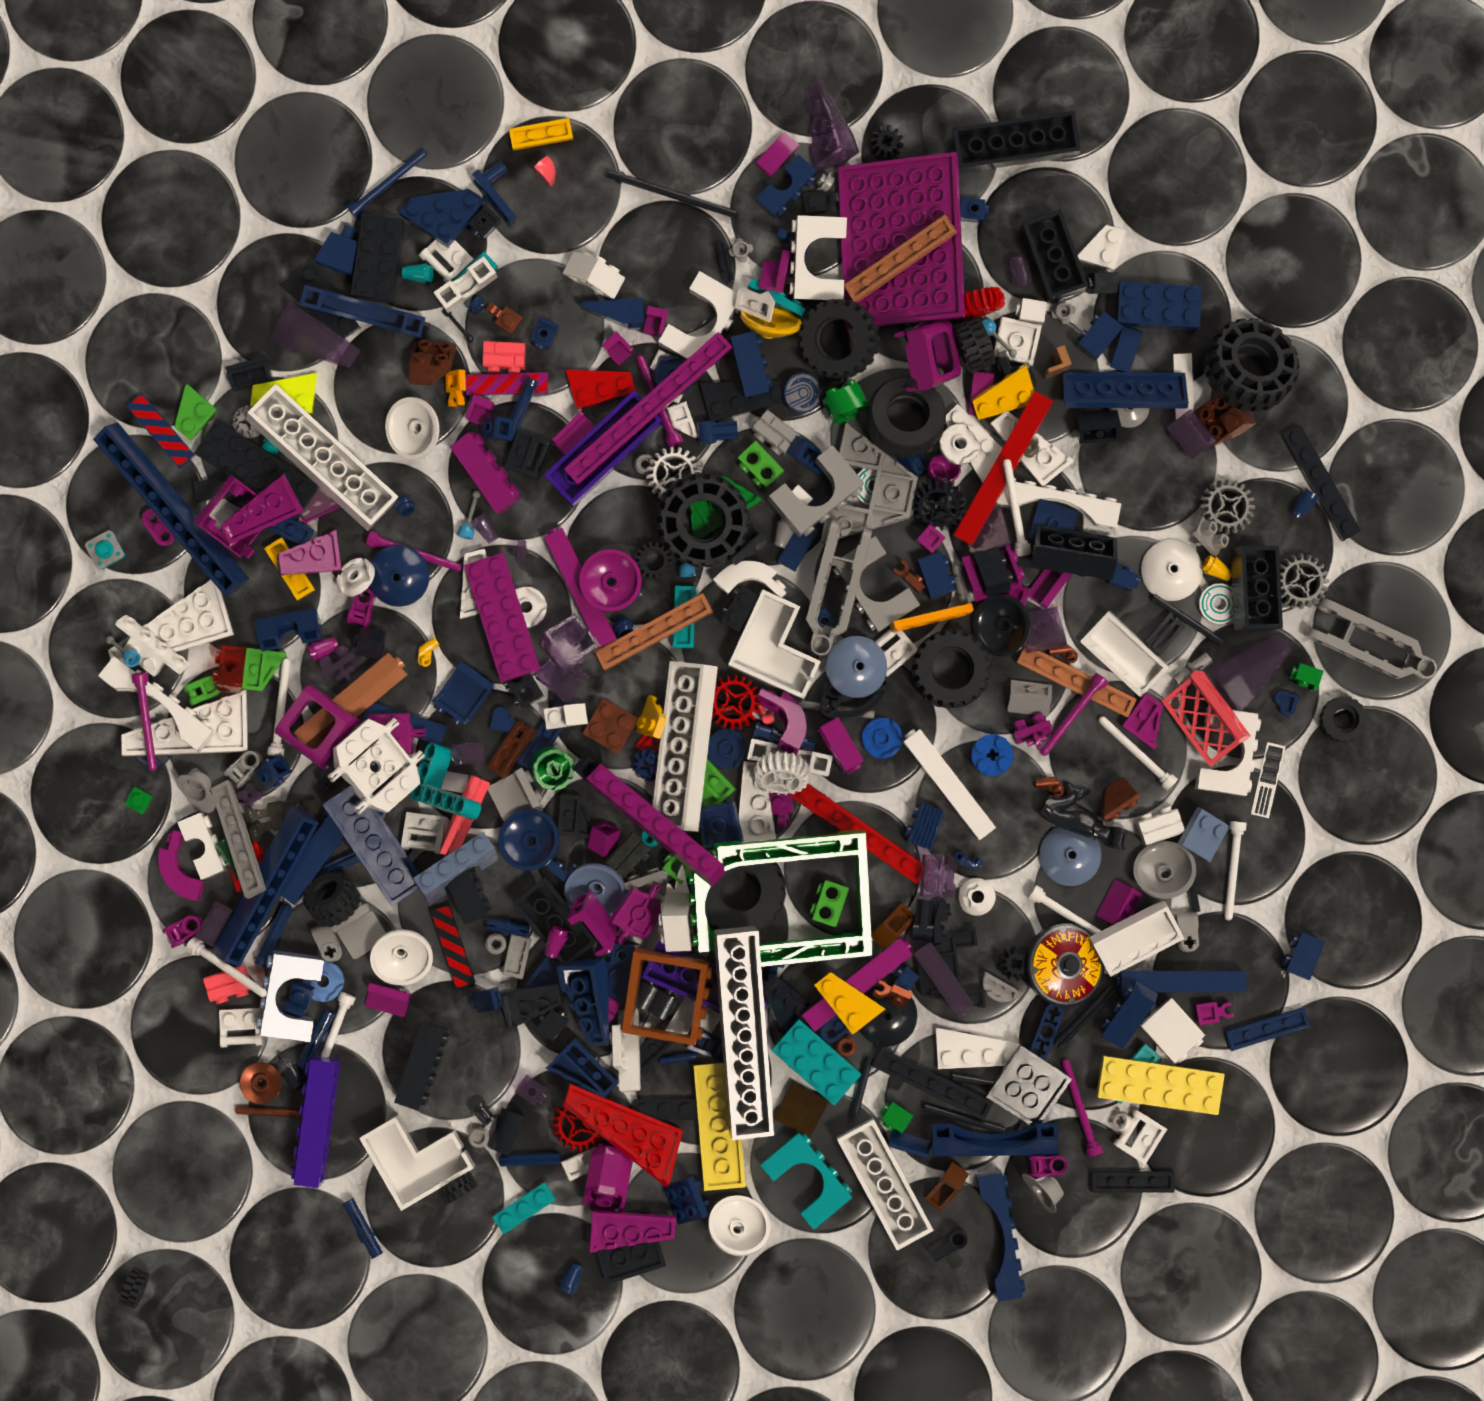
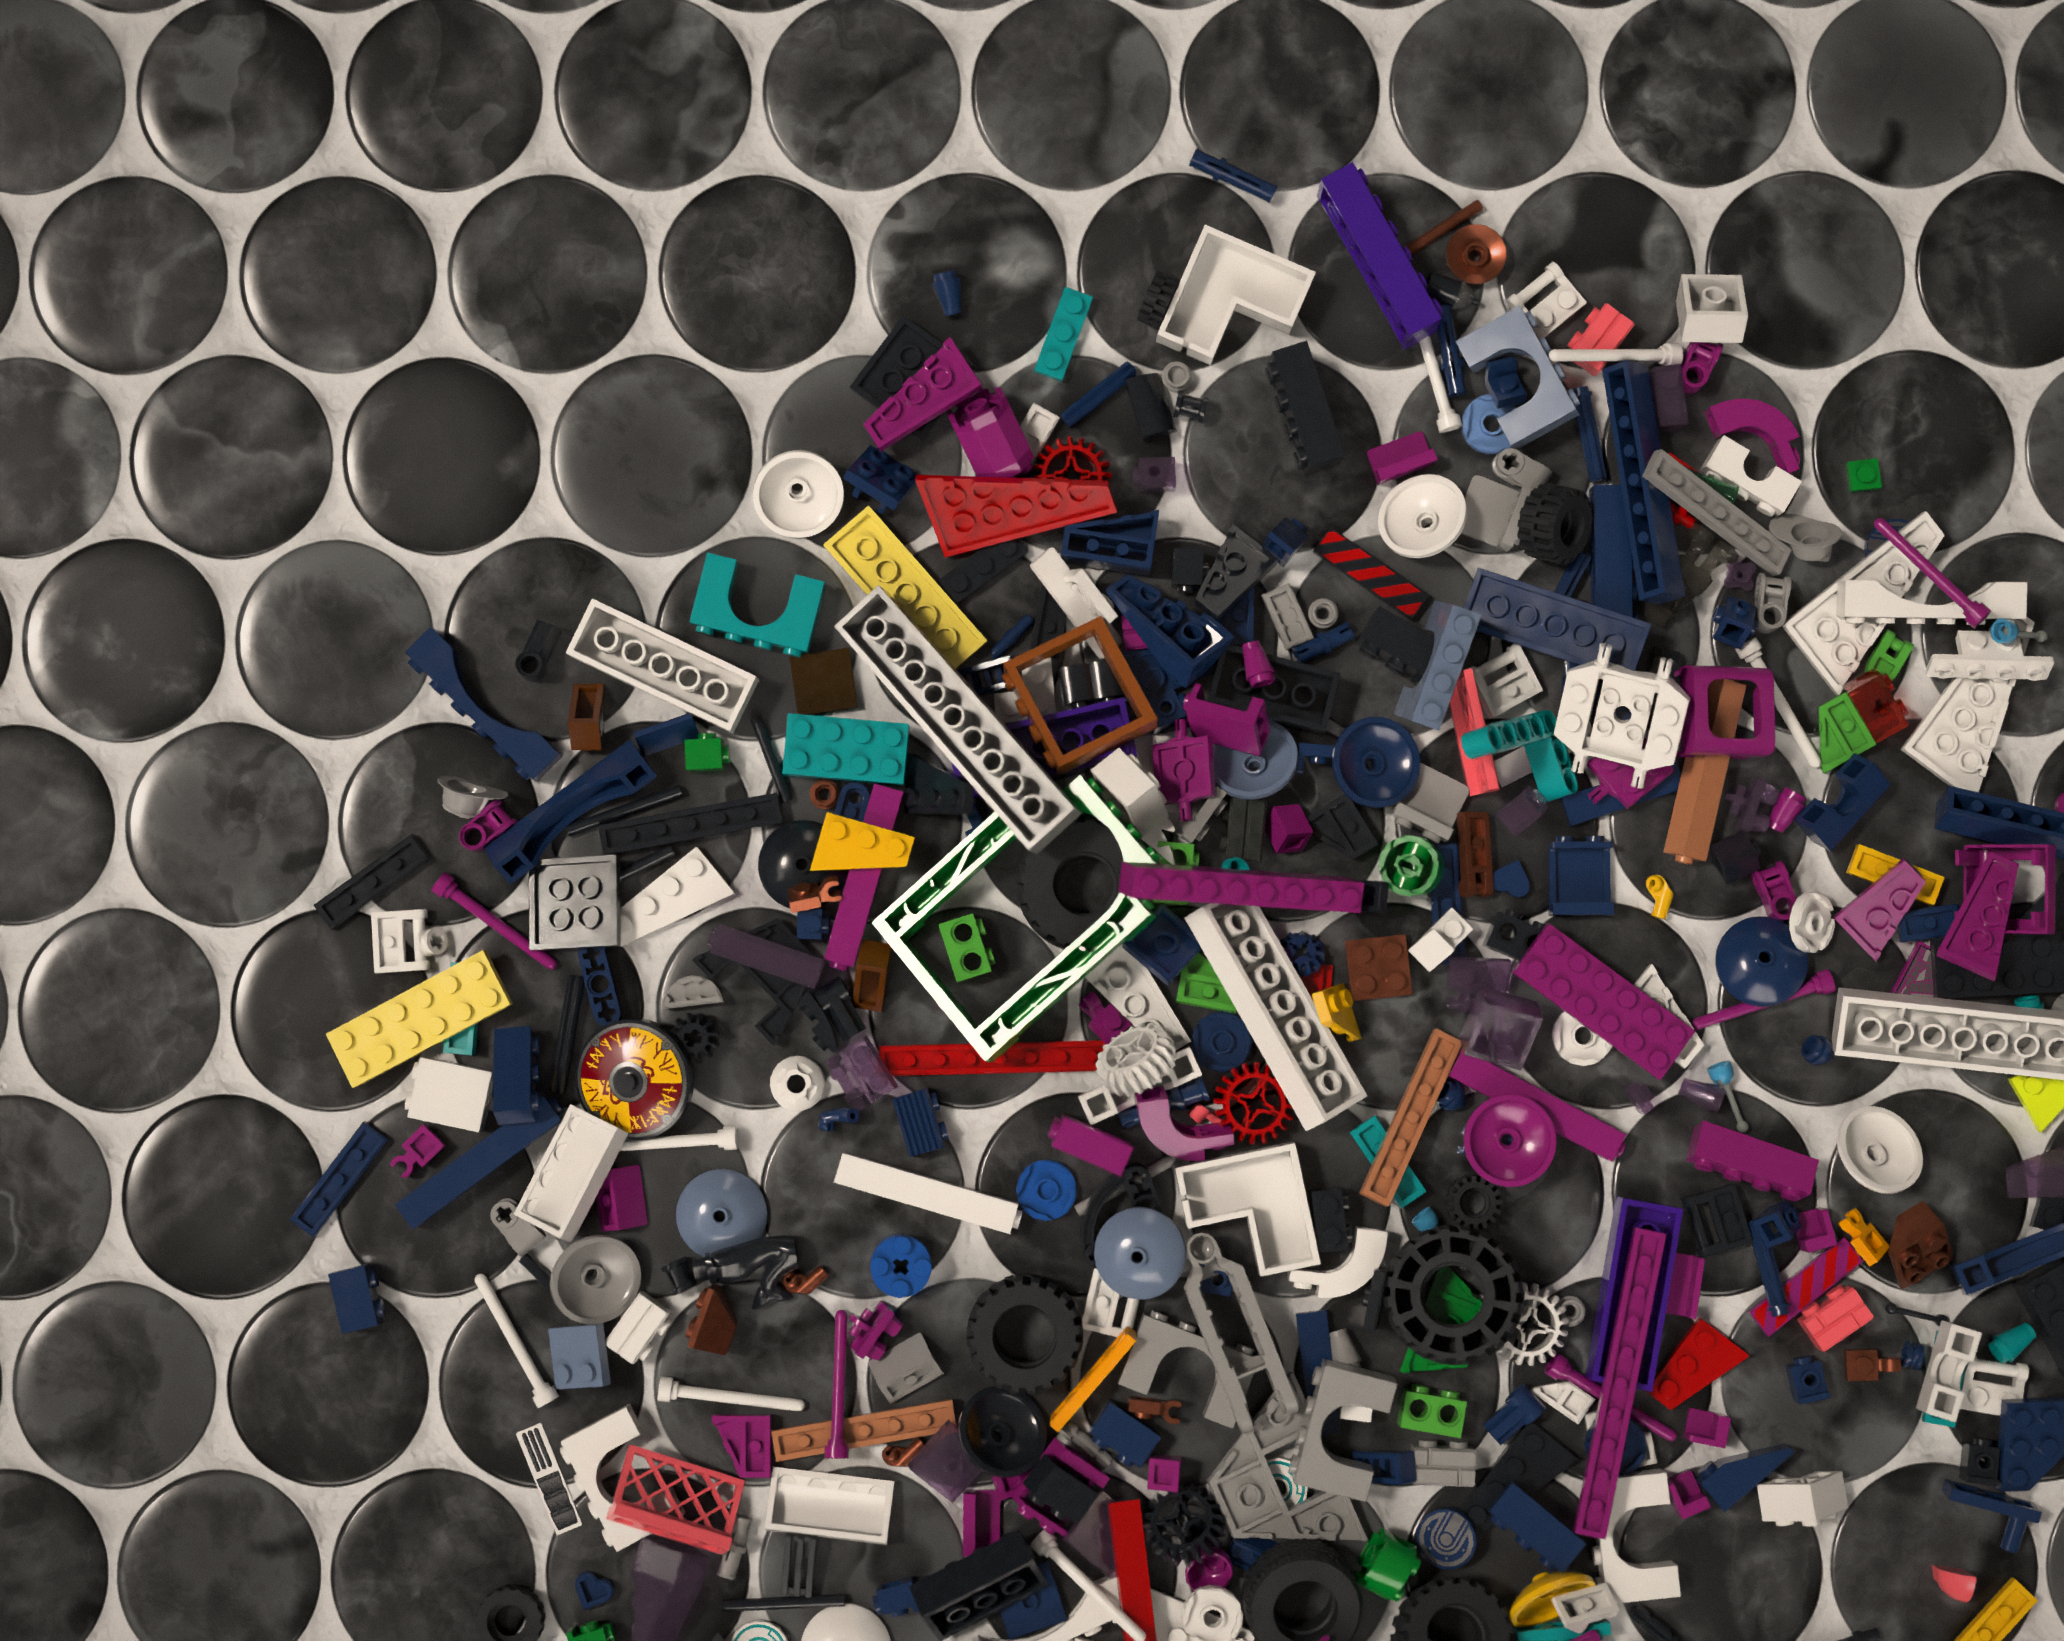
camera: 150 degrees right, 0 degrees up
none -> white brick [1676,274,1748,343]

